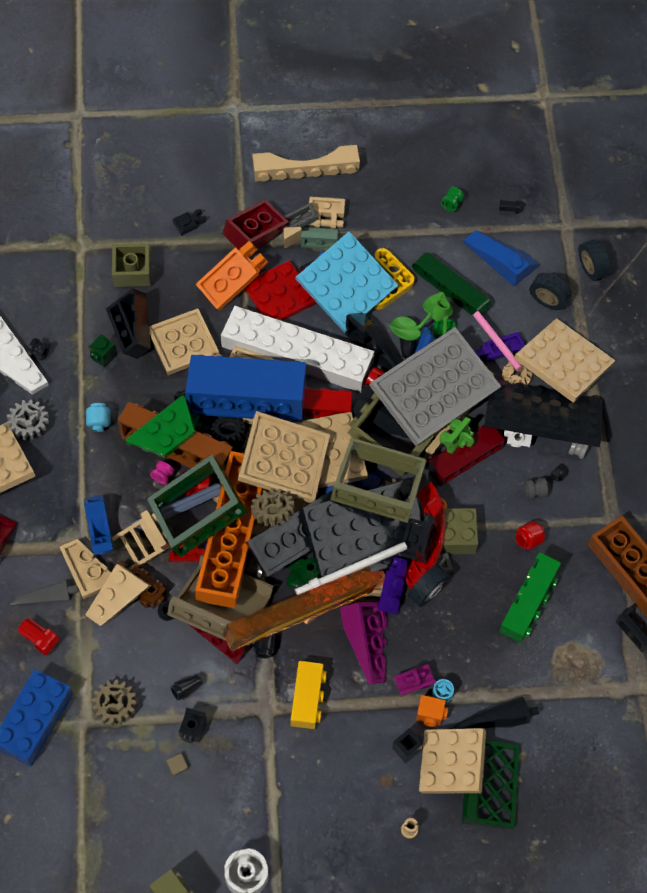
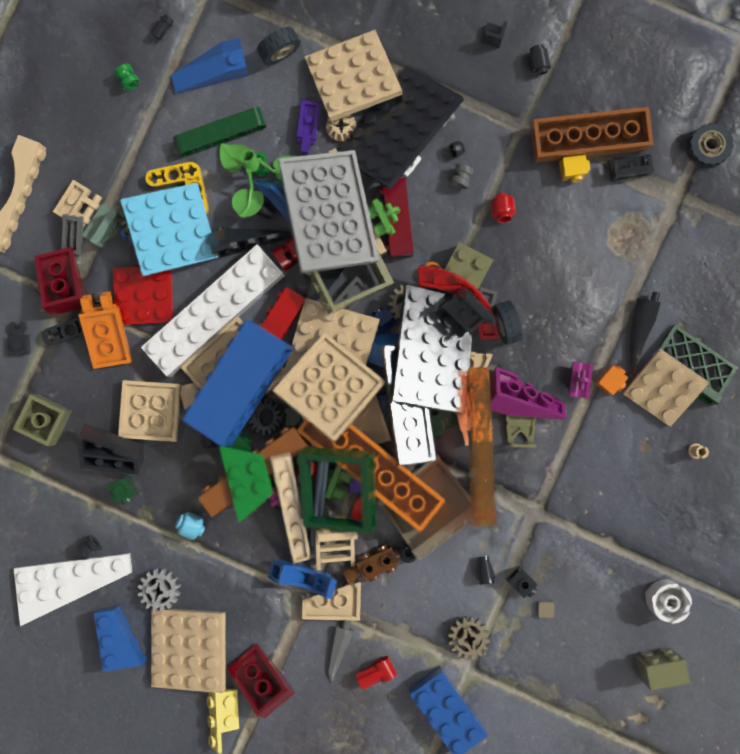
camera: 60 degrees left, 25 degrees up
tan wing [85,564,151,626] -> none
dark tan gear [251,488,295,527] -> none
tan slope [283,227,302,248] -> none
yellow brick [290,661,327,729] -> none
white bar [295,542,407,596] -> none
olive window [331,437,426,523] -> none
dark purple hinge [378,557,408,615] -> none
black brick [392,728,423,764] -> none
medium azure wheel [432,679,454,705] -> none
bright pink bar [473,311,522,371] -> none
green wedge [499,552,561,643] -> none
none -> black beam [42,318,84,345]
none -> tan tile [270,452,312,564]
none -> bright green hips [325,465,354,500]
none -> olive piece [506,415,537,447]
none -> yellow brick [559,154,590,182]

